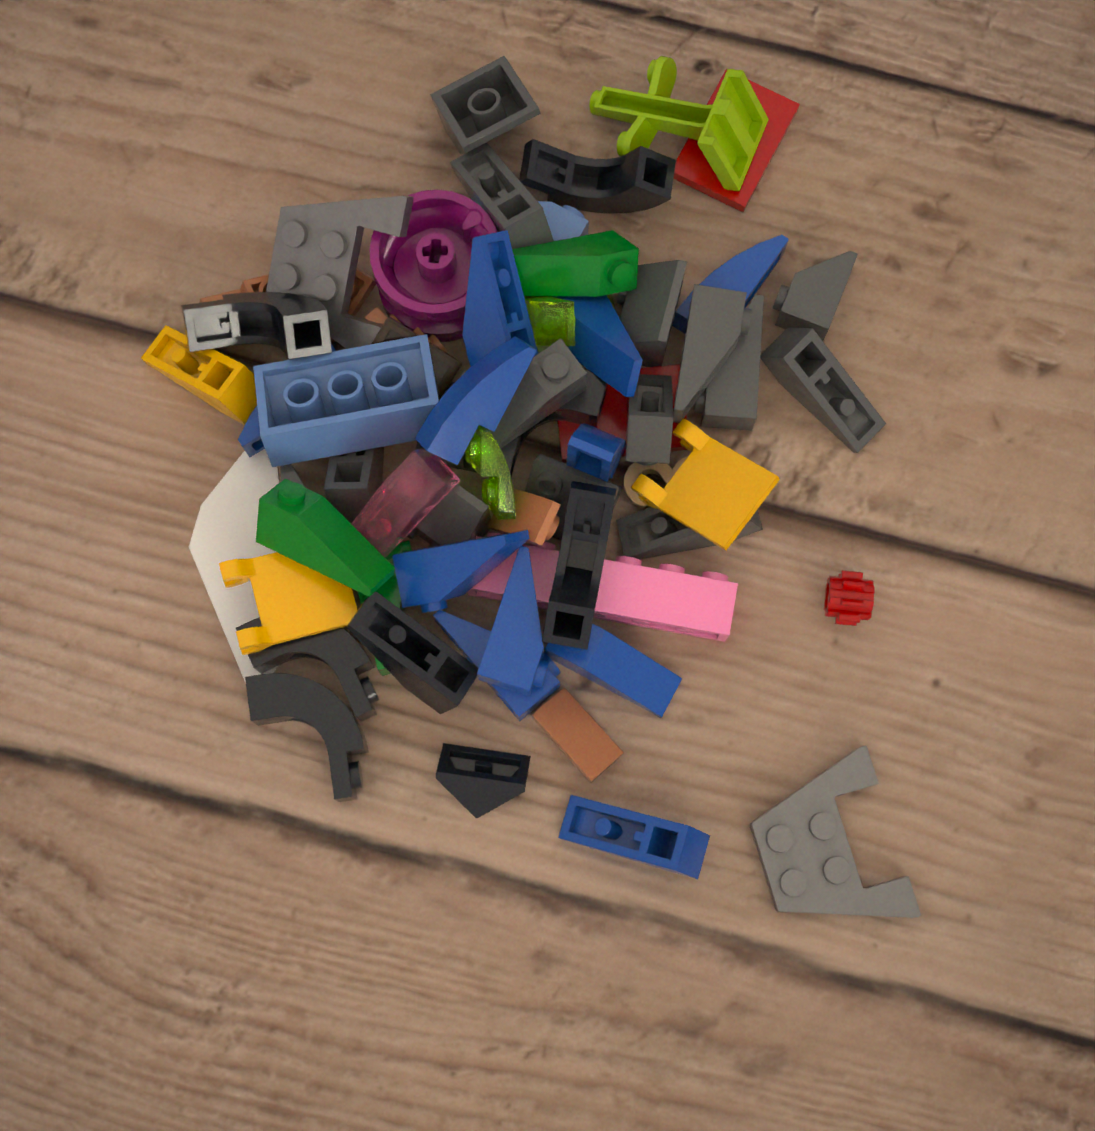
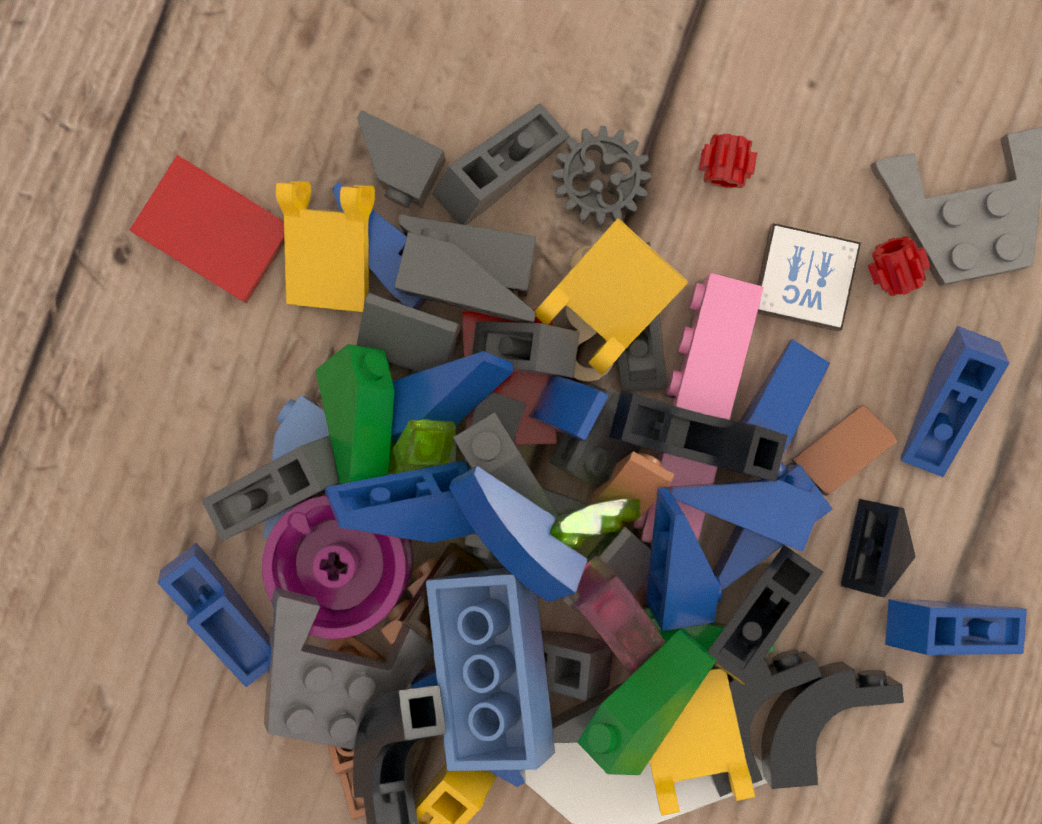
camera: 90 degrees left, 10 degrees up
dark grey slope [430,56,541,154] -> none
black arch [519,139,676,214] -> none
lime piece [589,56,769,191] -> none
none -> blue slope [157,543,271,687]
none -> yellow flag [276,181,375,312]
none -> dark grey gear [552,126,651,227]
none -> white tile [757,223,861,331]
none -> red gear [868,236,930,296]
none -> blue slope [885,599,1027,655]

